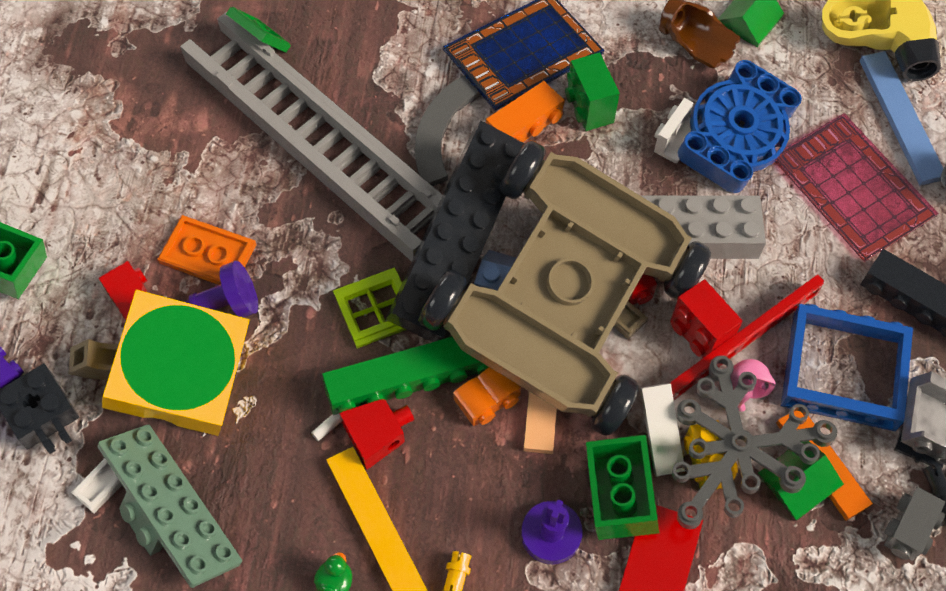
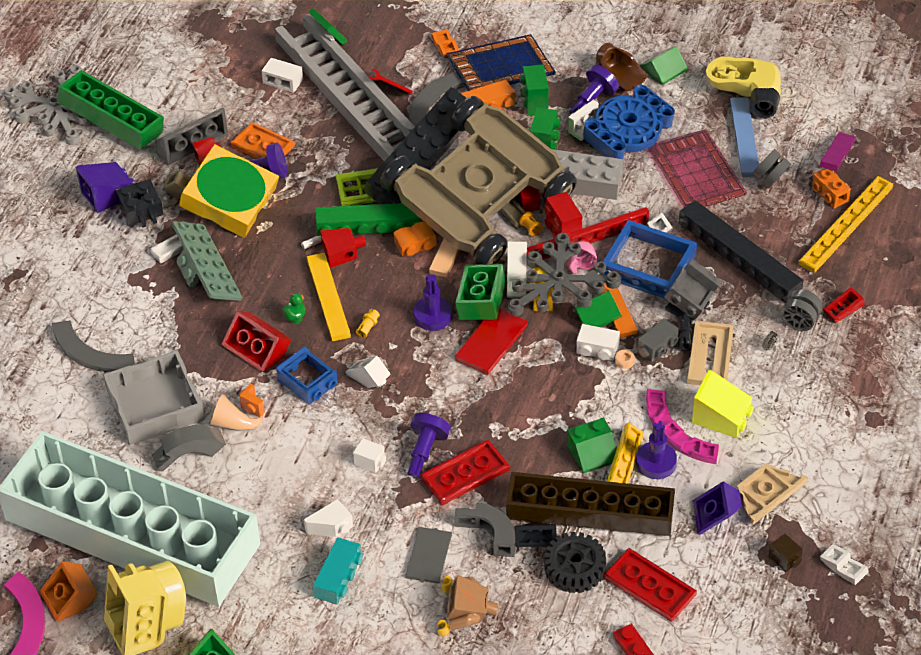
camera: 15 degrees right, 15 degrees down
none -> dark grey slope [155,108,228,165]
none -> white brick [262,58,303,93]
none -> red flag [368,69,413,94]
none -> orange slope [431,29,459,58]
none -> light orange bush [519,212,543,236]
none -> green brick [530,107,561,150]
none -> dark purple piece [569,64,619,114]
none -> white brick [576,324,620,361]
none -> light nougat tile [615,350,635,369]
none -> white slope [647,213,673,233]

